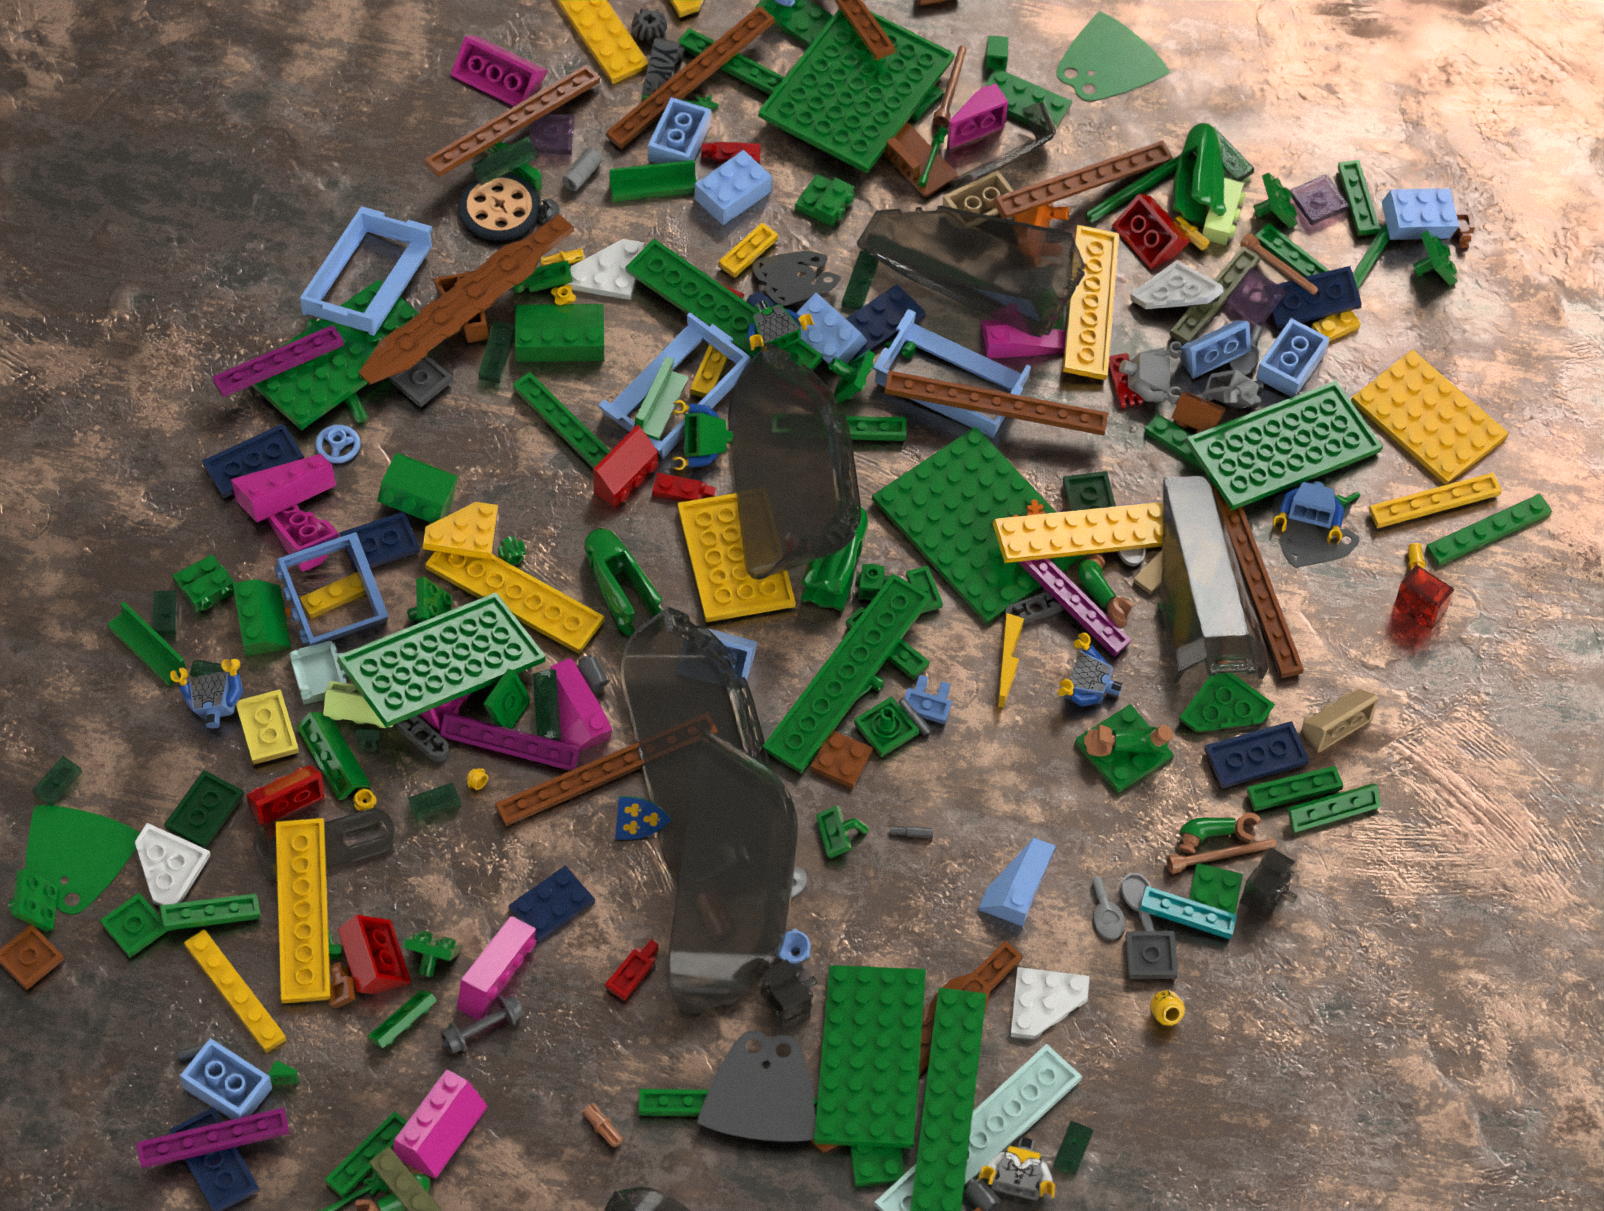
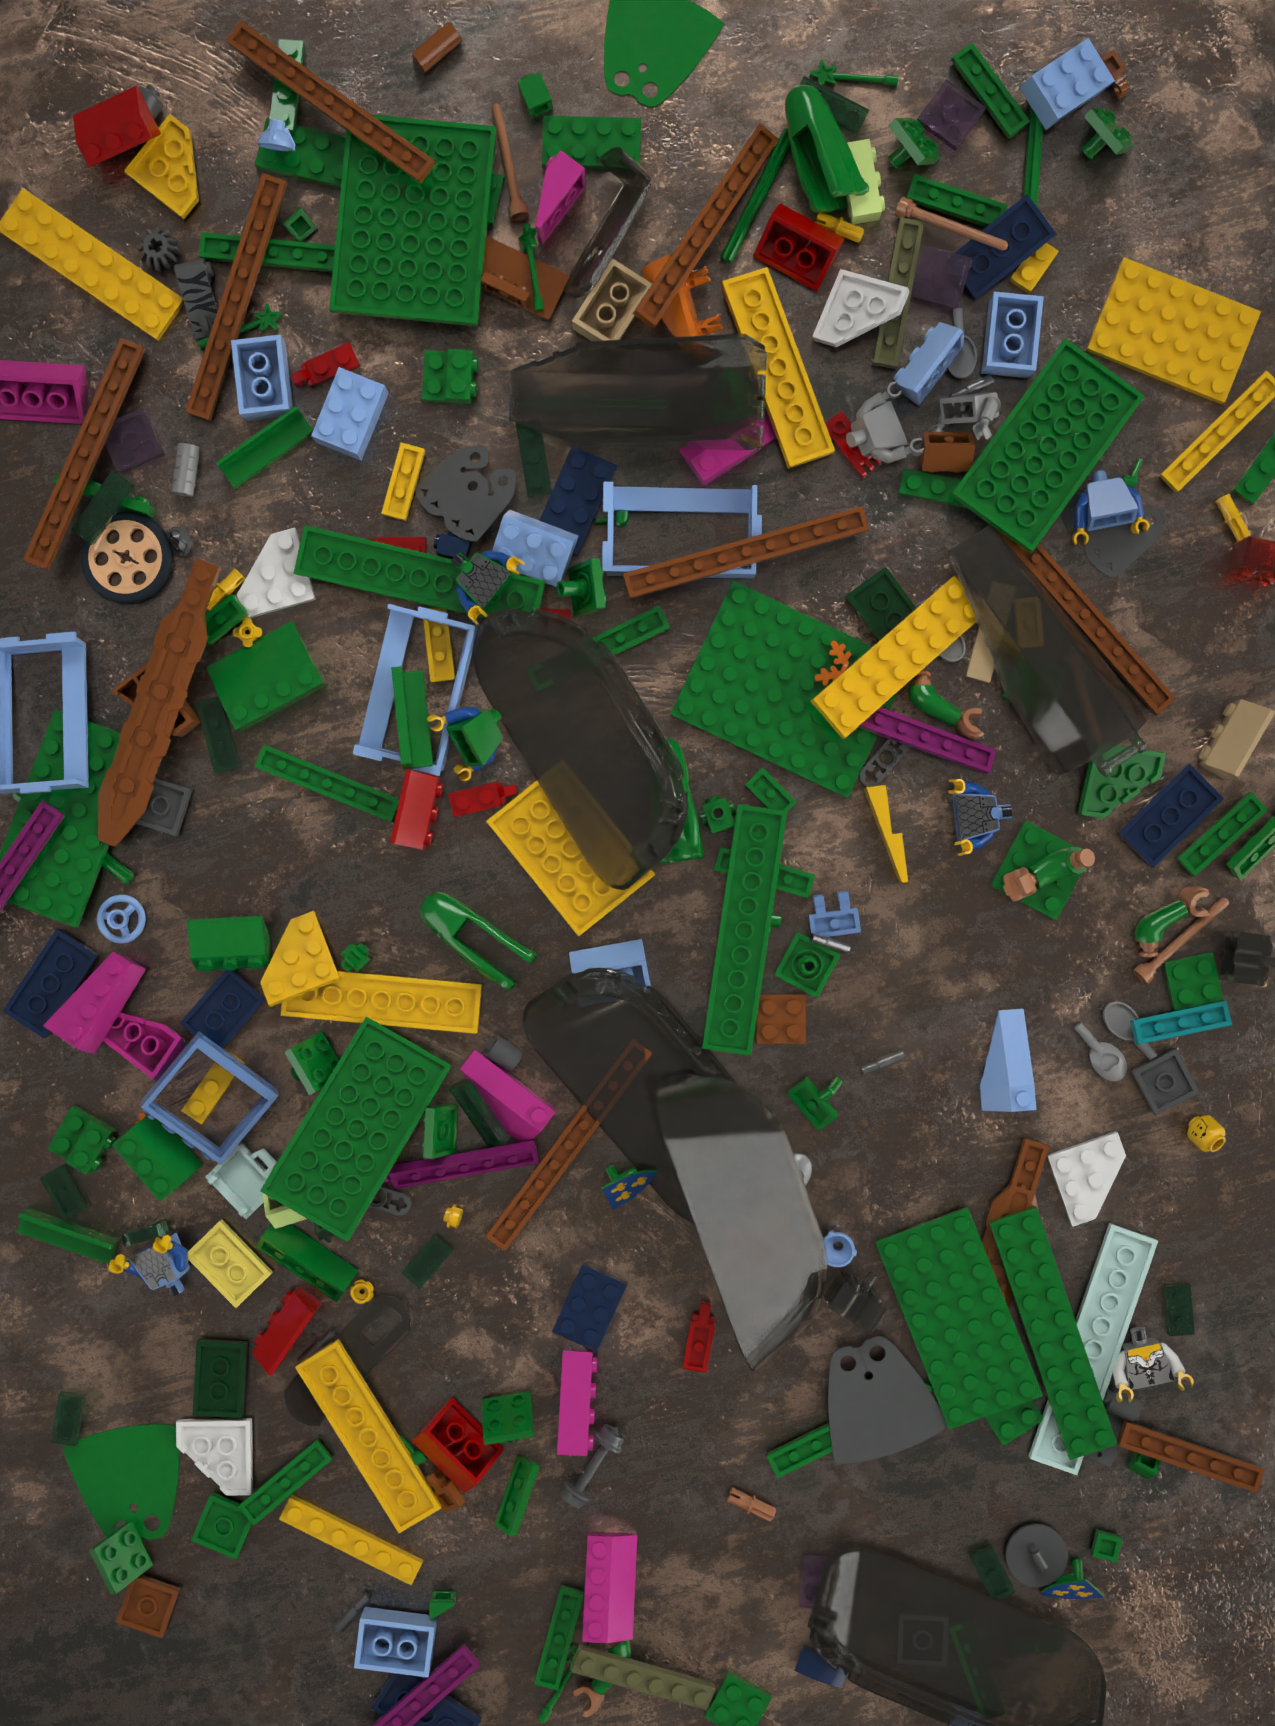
camera: 25 degrees left, 30 degrees up
none -> green slope [281,207,317,242]
none -> green piece [810,60,898,90]

